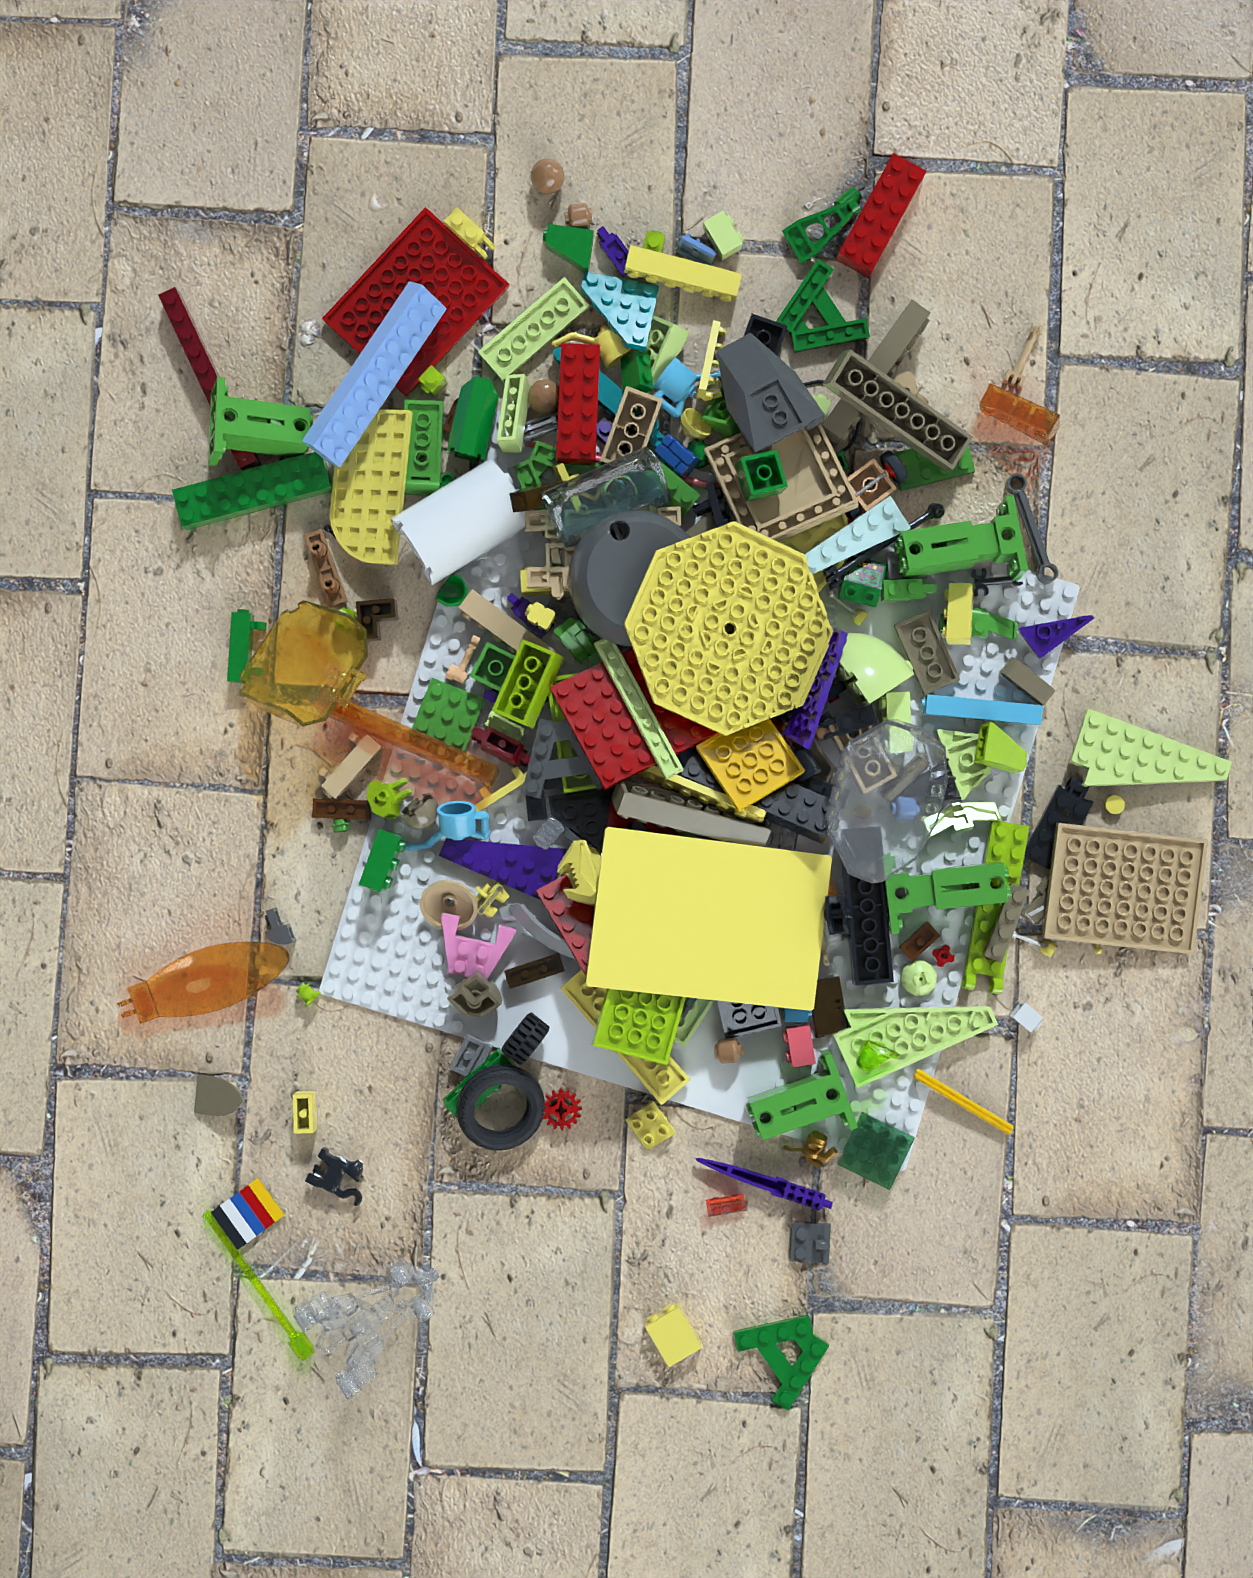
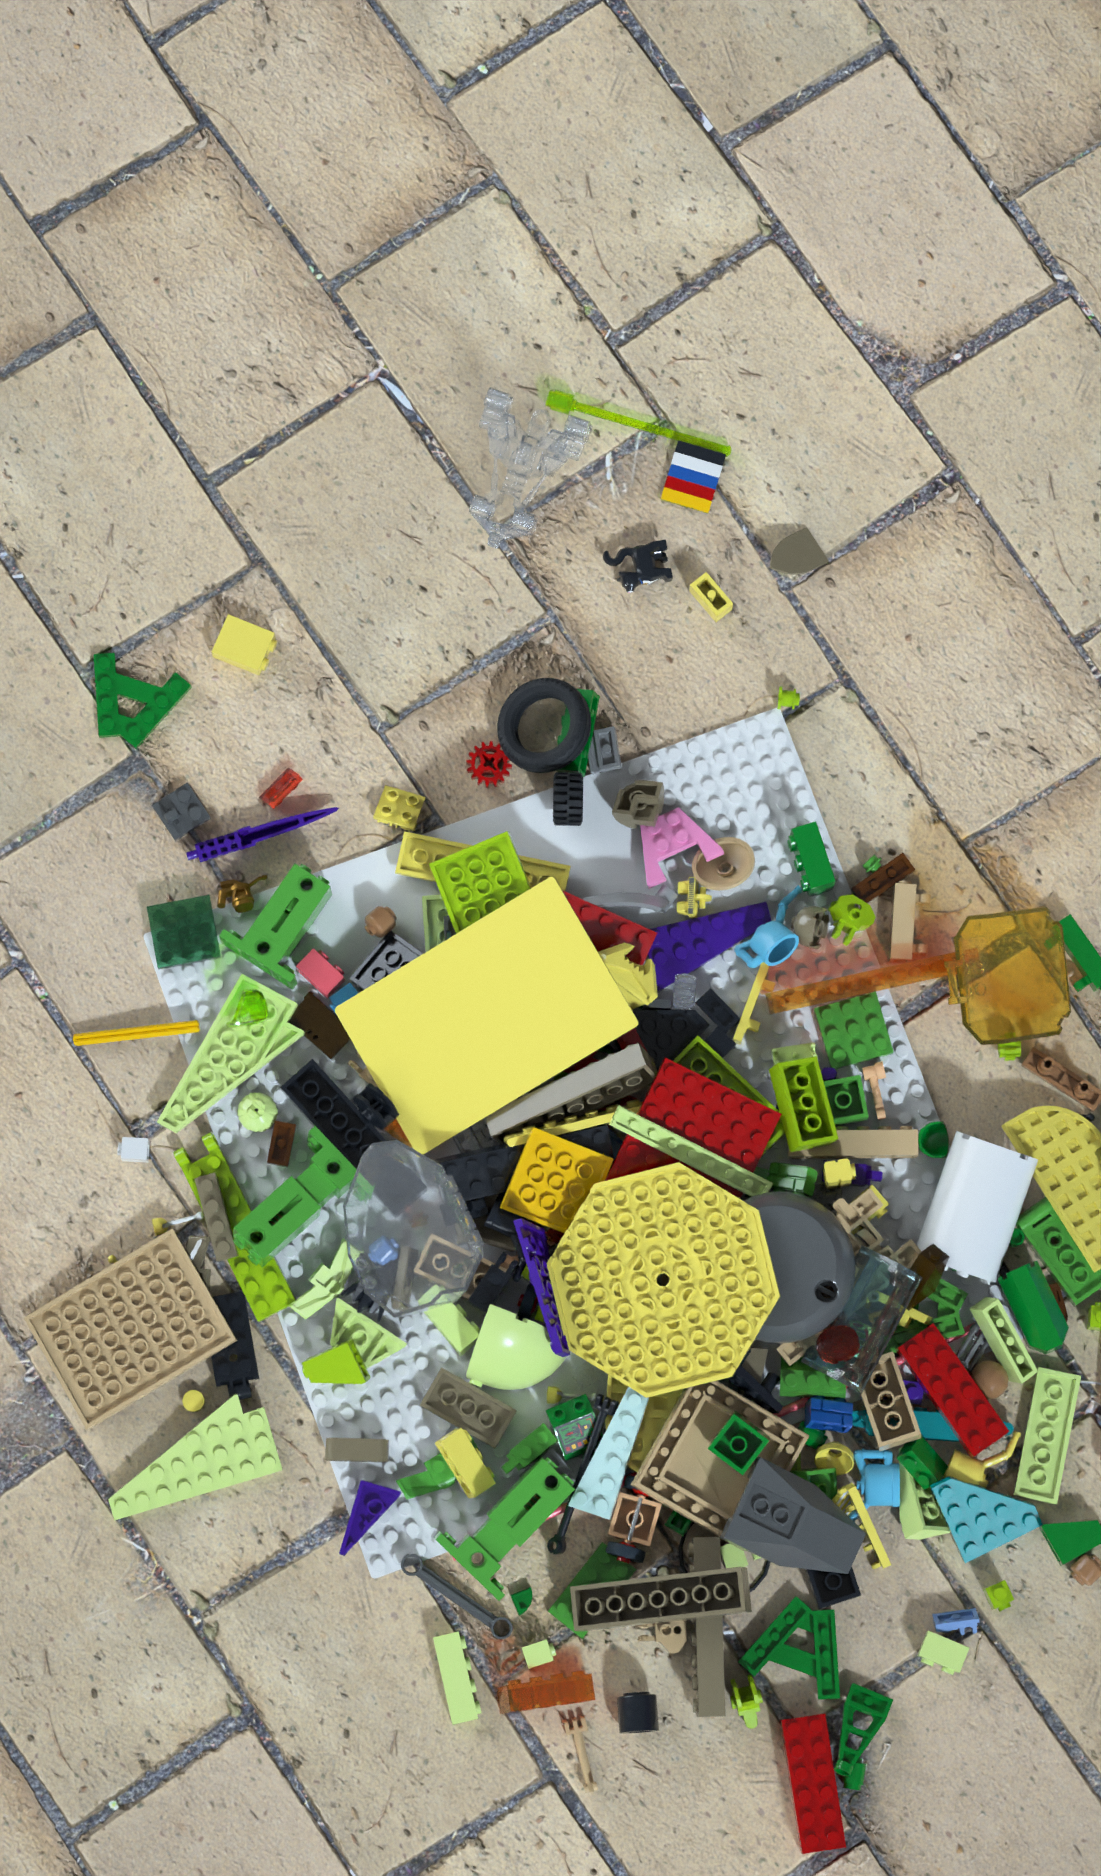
camera: 140 degrees right, 10 degrees down
clear orange windscreen [117,941,289,1024] -> none
dark grey brick [265,908,296,945] -> none
dark brown brick [356,598,399,642] -> none
dark red hinge [471,726,531,767] -> none
dark brown plate [504,953,565,989] -> none
dark grey plate [521,718,603,799] -> none
dark purple hinge [596,226,628,278] -> none
light yellow brick [624,245,742,302] -> none
medium azure brick [920,694,1043,726] -> none
red plate [932,945,955,967] -> none
black bar [971,568,1023,597] -> none
none -> yellowish green brick [433,1631,482,1725]
none -> green tile [511,1587,533,1616]
none -> yellowish green brick [522,1639,556,1669]
none -> black piece [617,1692,659,1734]
none -> lime hinge [730,1675,763,1729]
none -> clear red tile [816,1325,860,1364]

